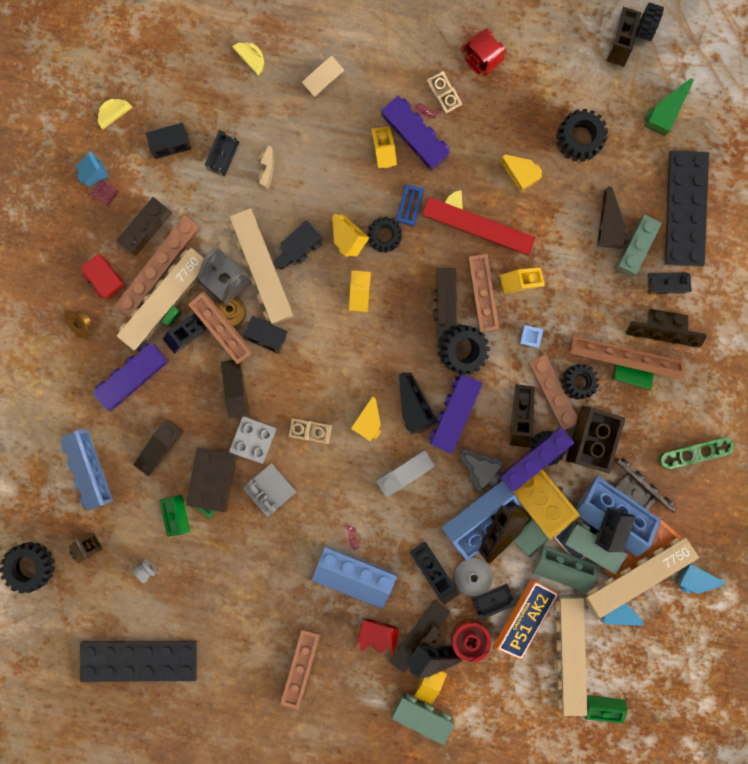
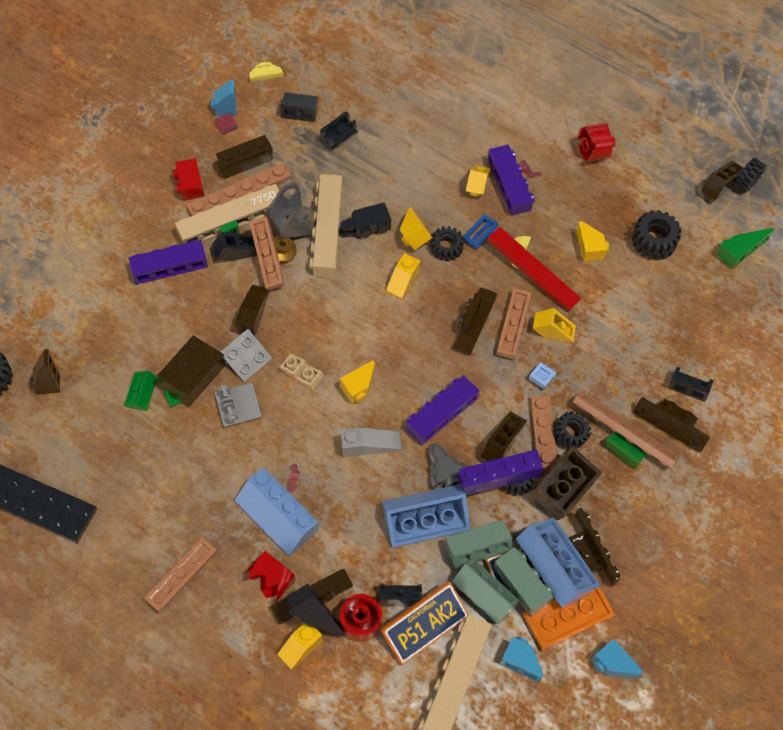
camera: 20 degrees right, 25 degrees down
medium blue slope [61,430,113,511] -> none
pearl gold piece [64,310,91,339] -> none
light grey wheel [132,558,157,583] -> none
dark brown slope [133,420,184,476] -> none
light yellow tile [232,42,264,76] -> none
black hinge [243,316,287,354] -> none
tan slope [258,145,274,190] -> none
tan slope [302,55,345,97] -> none
sand green brick [392,693,455,745] -> none
black slope [399,372,438,434] -> none
black slope [410,542,460,604] -> none
tan slope [426,71,462,114] -> none
black tyre [437,324,490,375] -> none
light grey dish [454,558,493,596] -> none
dark brown slope [478,505,529,563] -> none
yellow tile [501,469,581,540] -> none
tan brick [584,537,699,619] -> none
black hinge [595,507,636,552] -> none
dark brown slope [597,186,628,249] -> none
sand green brick [614,214,662,277] -> none
green beam [659,438,734,469] -> none
black plate [665,151,709,267] -> none

